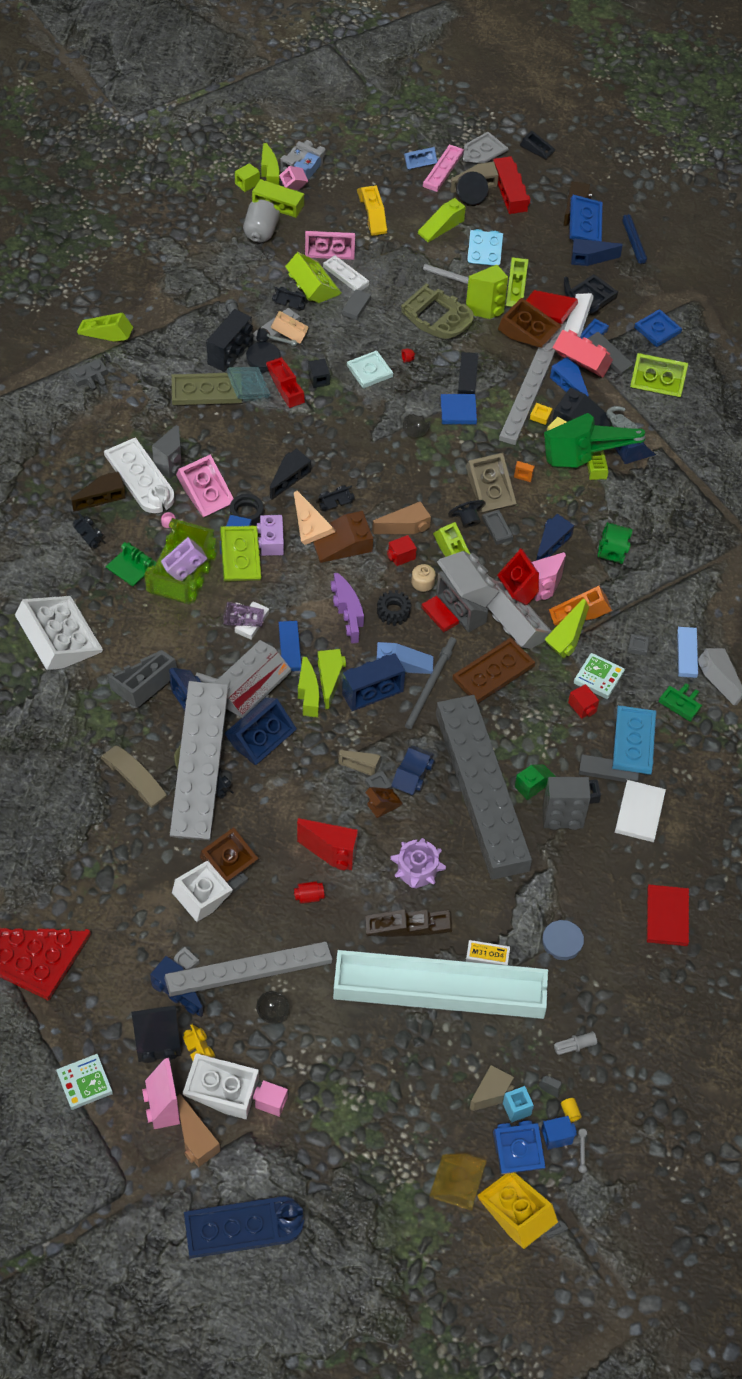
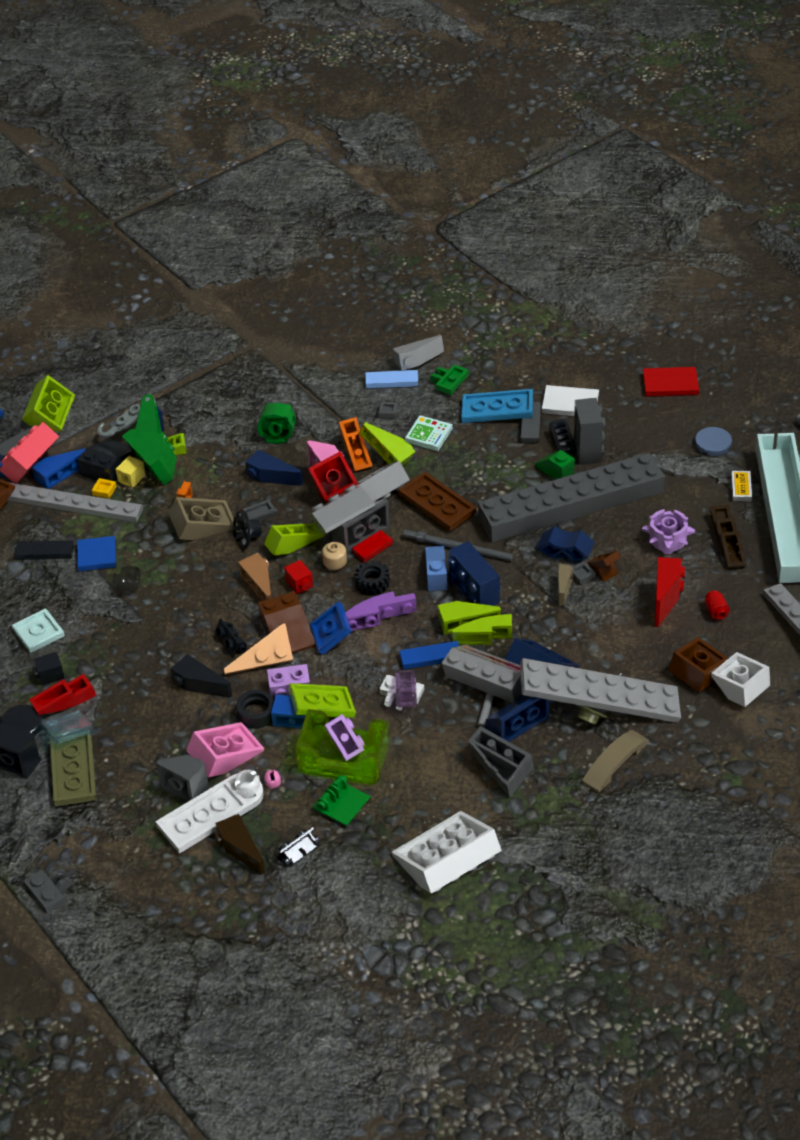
camera: 90 degrees left, 10 degrees down
red hinge [401,348,415,363] -> none
red brick [568,684,599,719] -> none
none -> blue tile [310,602,352,655]

